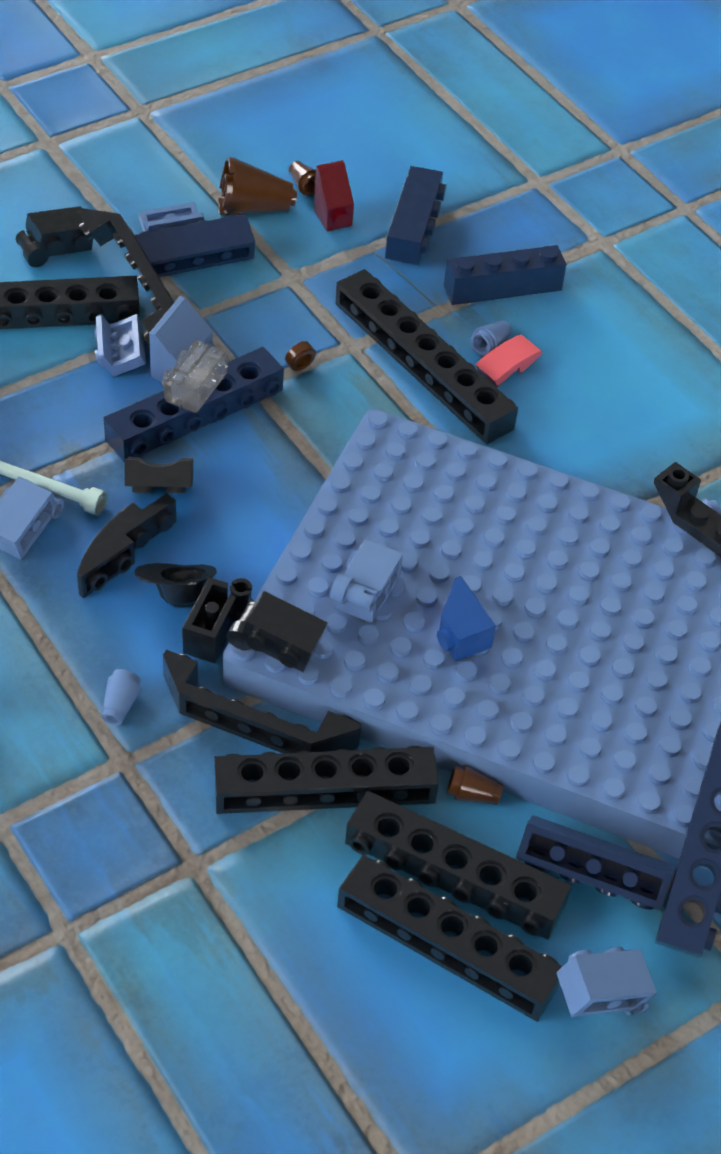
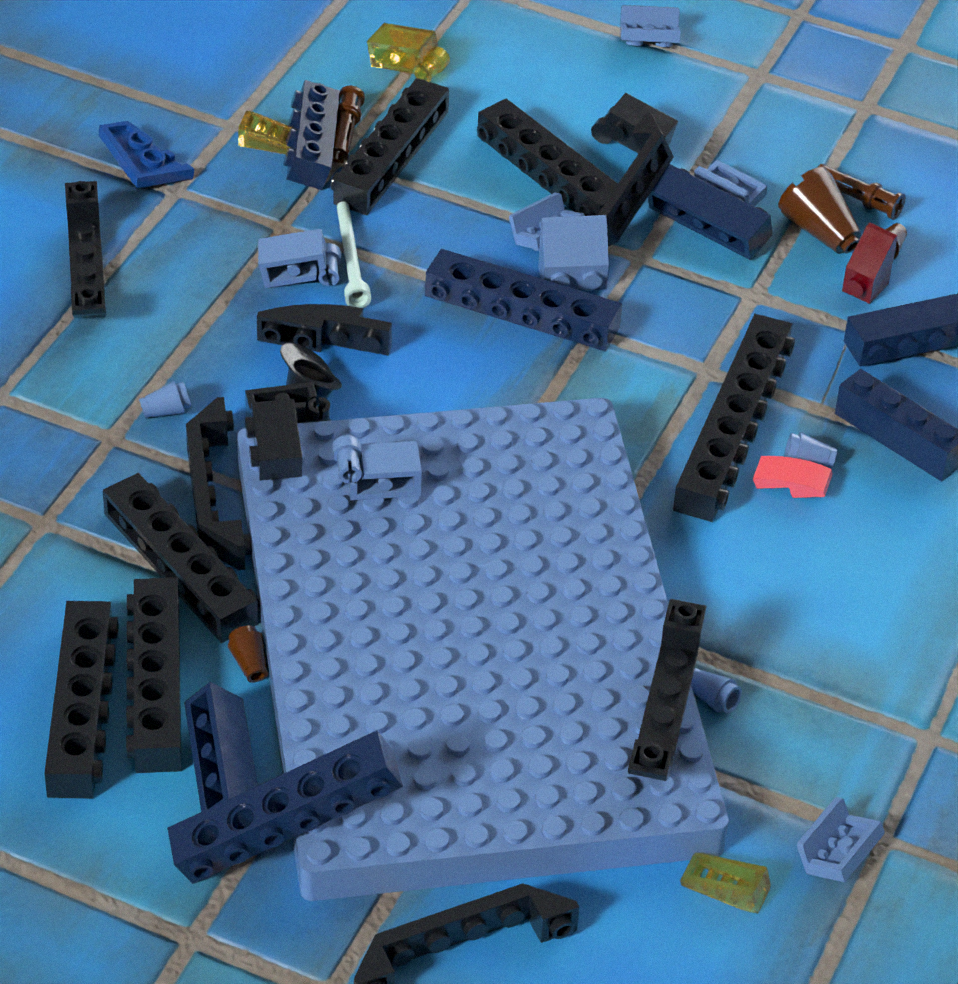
camera: 60 degrees right, 5 degrees down
black brick [125,457,193,493] -> none
clear brick [162,340,228,413] -> none
reddish brown tile [285,341,316,371] -> none
blue slope [437,576,496,662] -> none
medium blue hinge [556,947,657,1017] -> none
none -> reddish brown pin [818,164,906,220]

